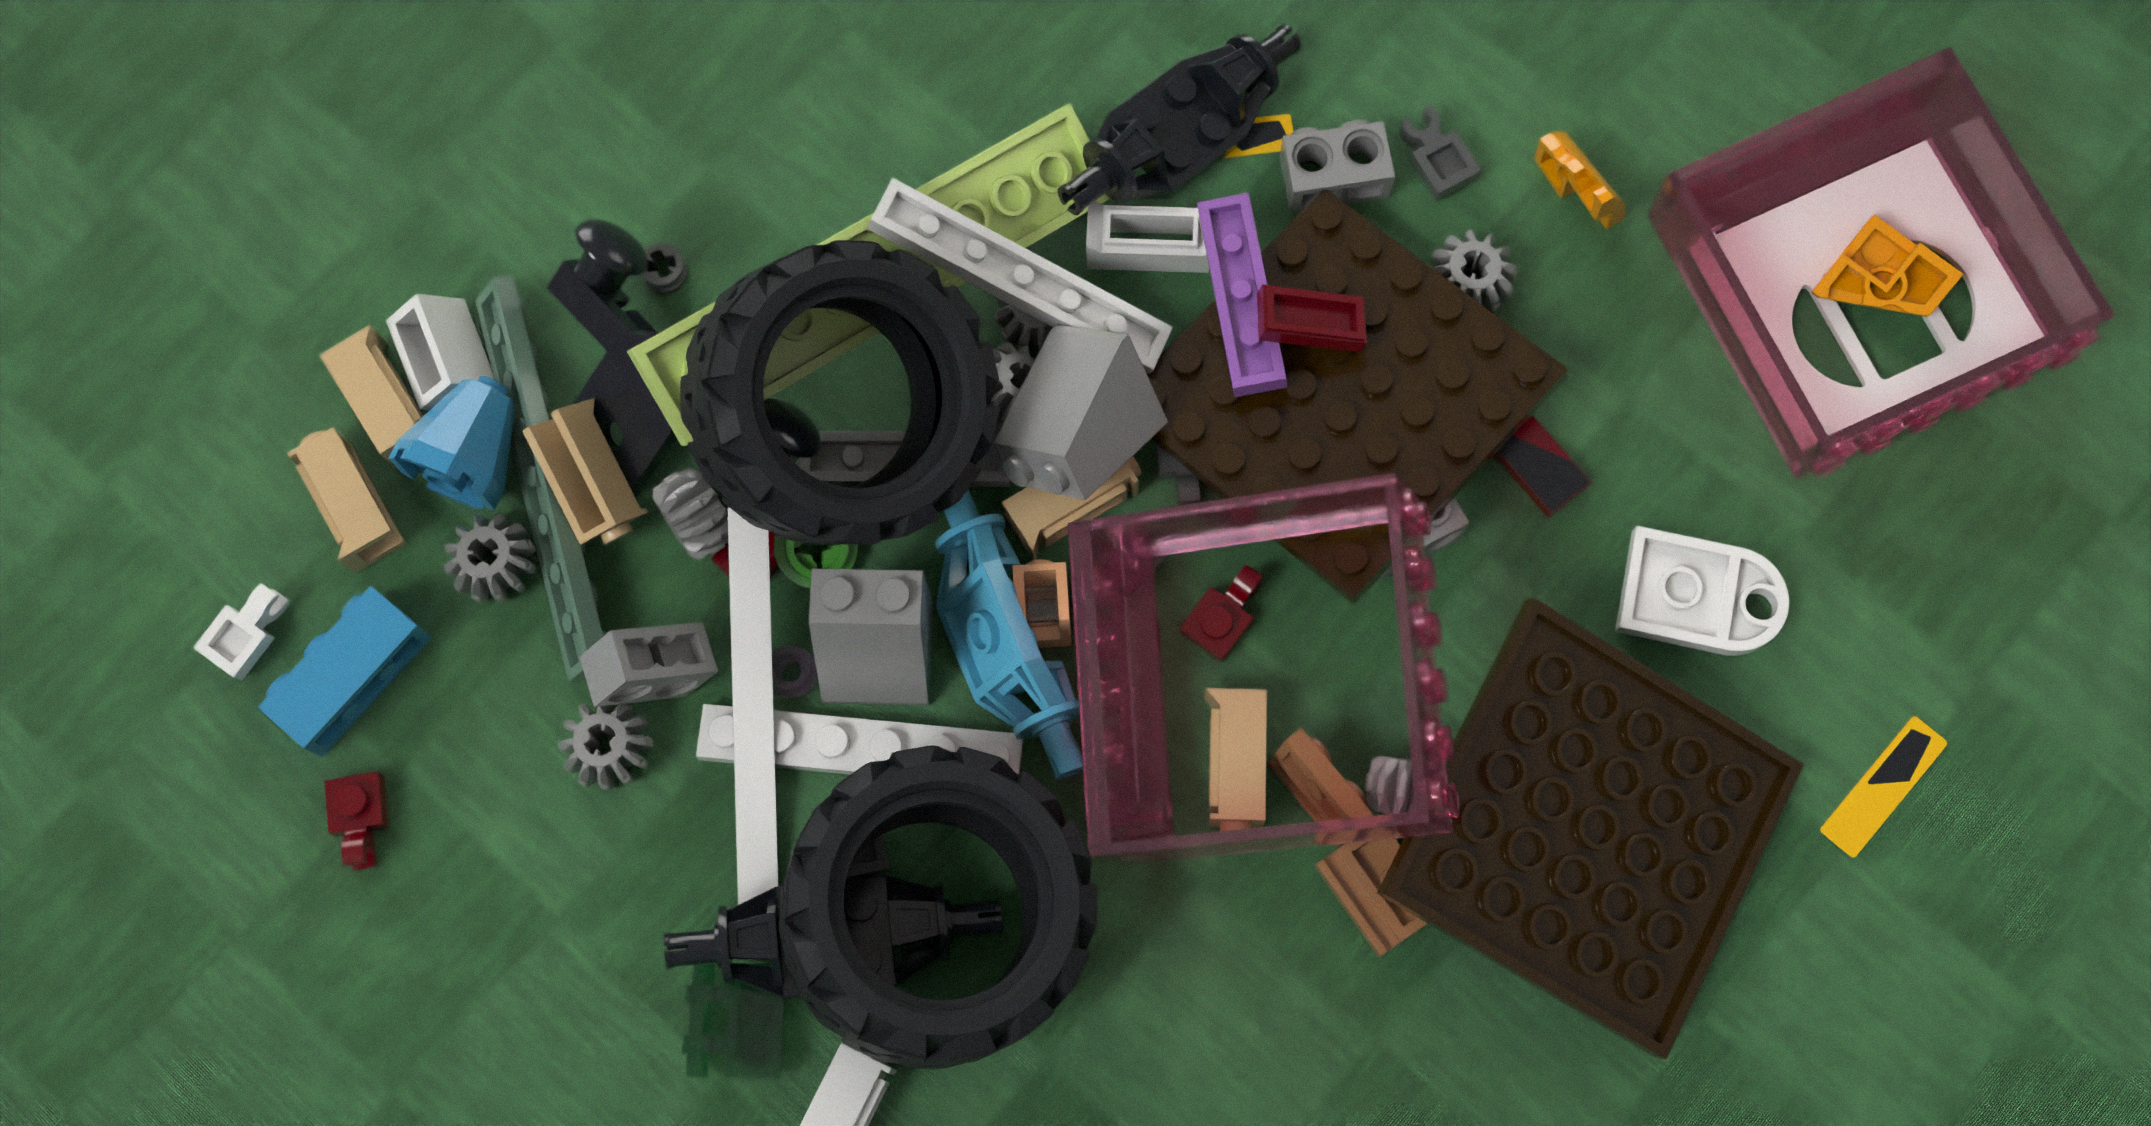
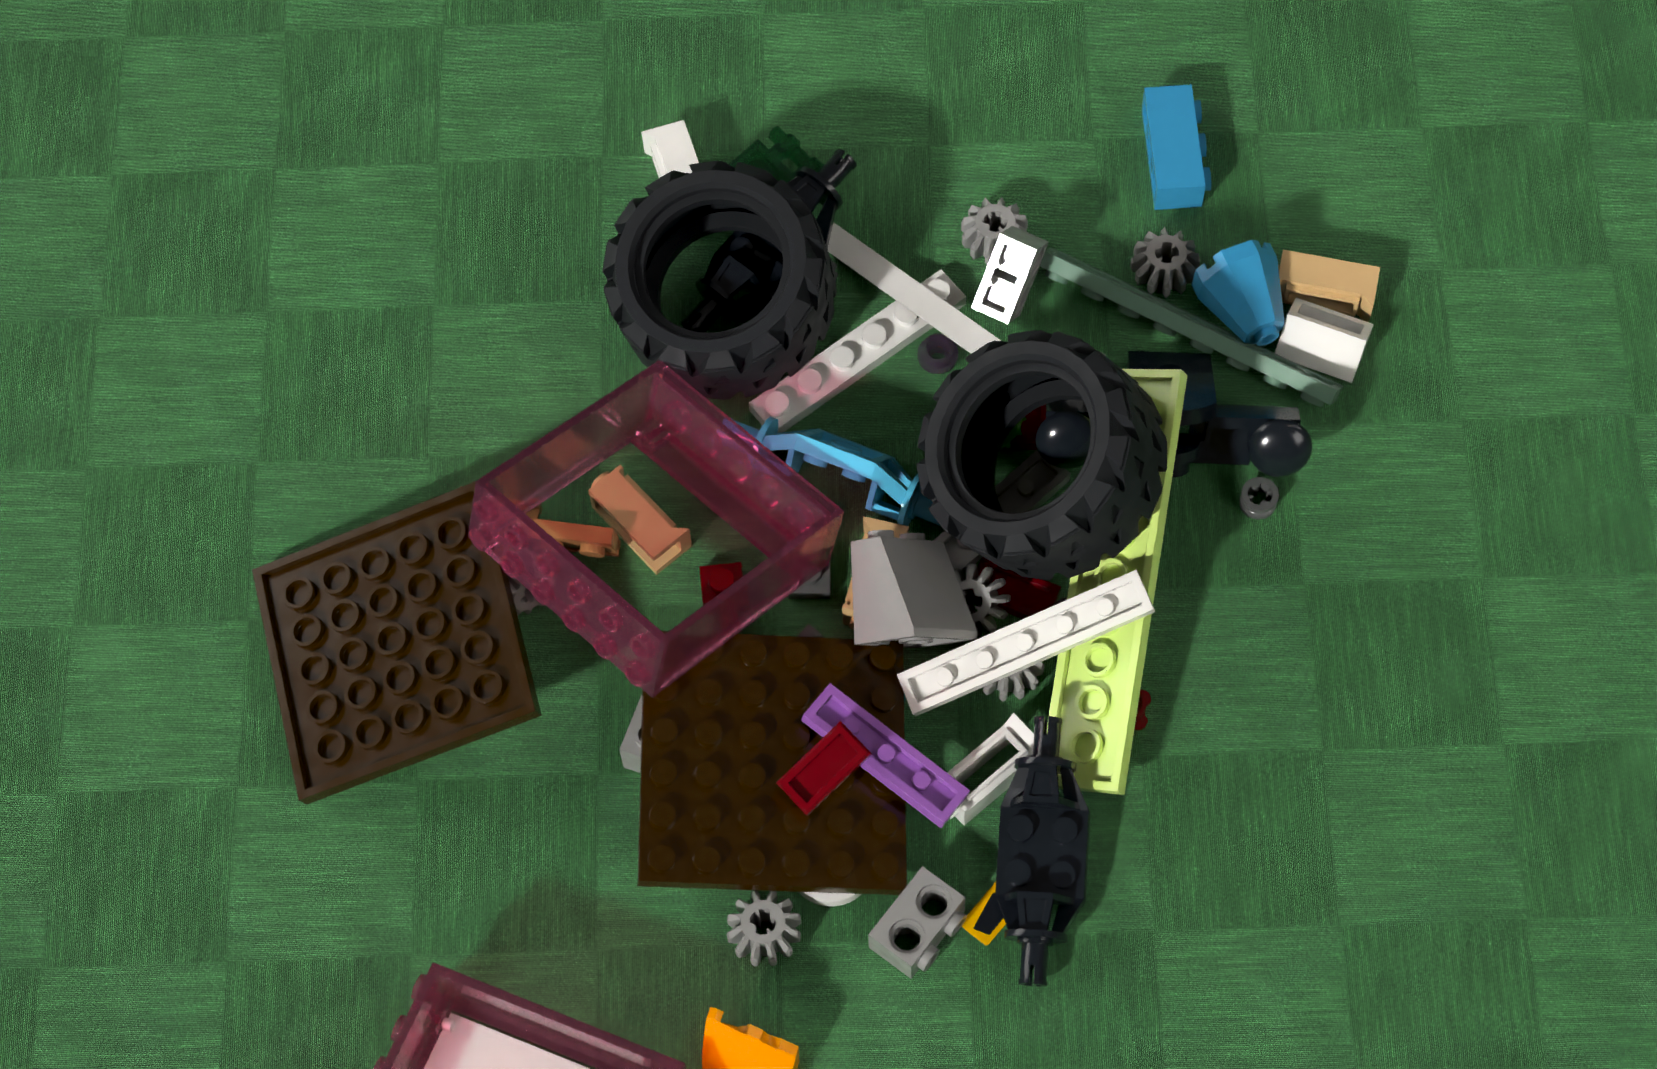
camera: 135 degrees right, 10 degrees down
white plate [193,583,290,681] -> none
tan window [287,427,407,573] -> none
dark red plate [324,771,389,871] -> none
tan window [522,398,648,545] -> none
light grey slope [809,569,934,706] -> none
light nougat window [1012,559,1072,648] -> none
dark grey plate [1399,105,1482,201] -> none
black tile [1494,415,1592,519] -> none
white plate [1615,526,1789,656] -> none
yellow sticker [1820,716,1947,858] -> none

